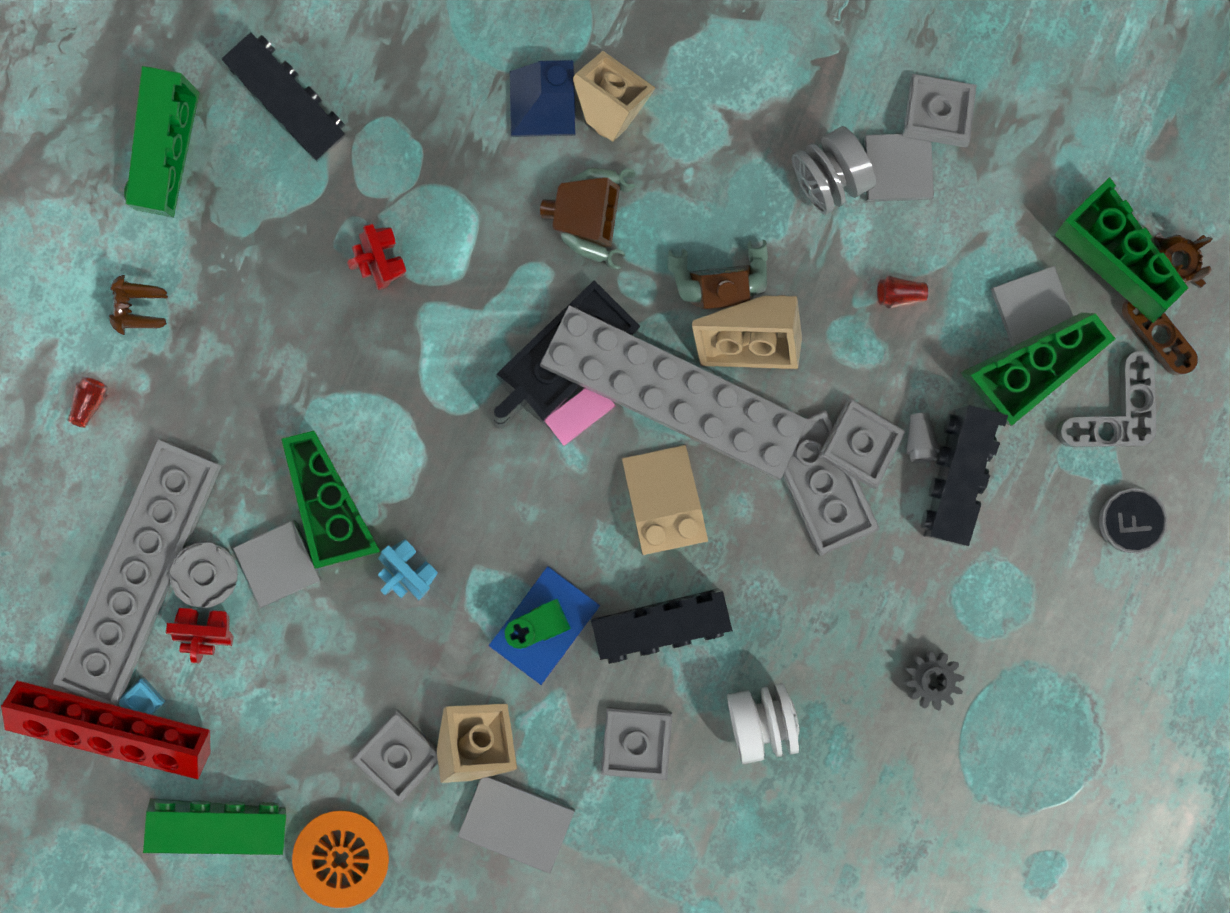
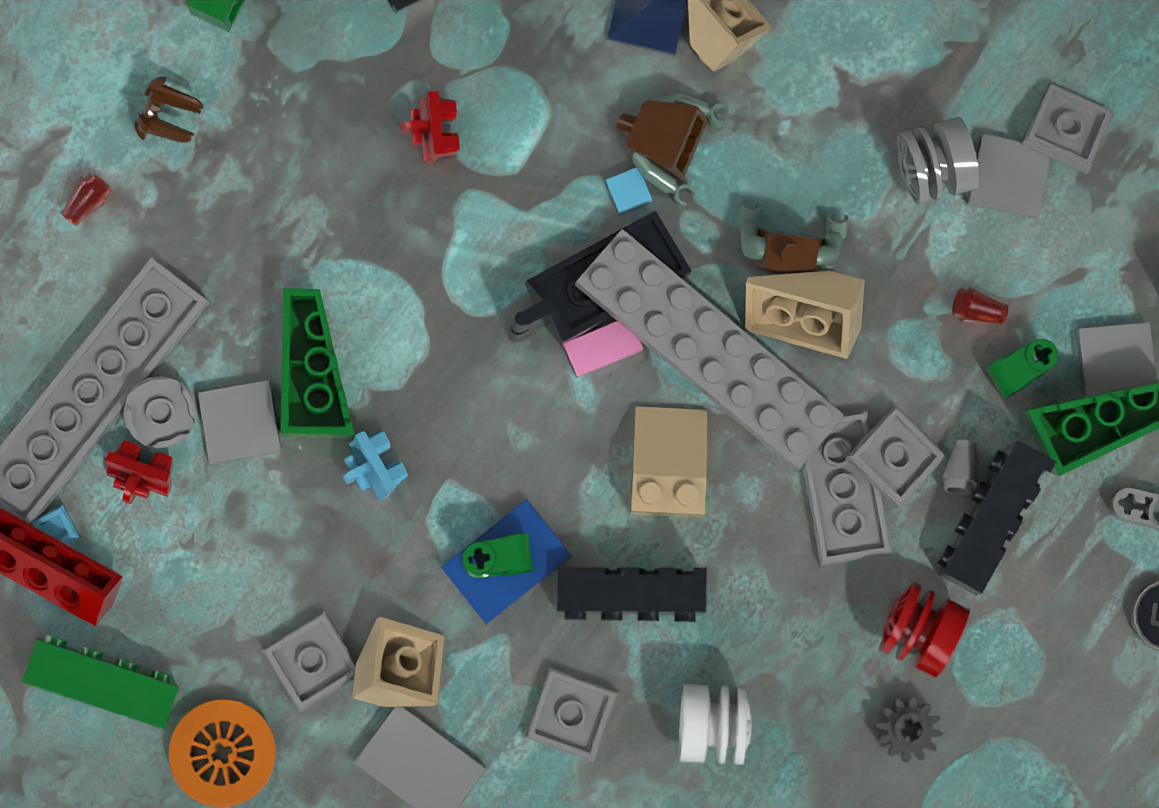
camera: 15 degrees right, 5 degrees down
none -> medium azure tile [605,167,652,215]
none -> red wheel [879,582,970,678]
none -> green piece [985,339,1058,399]

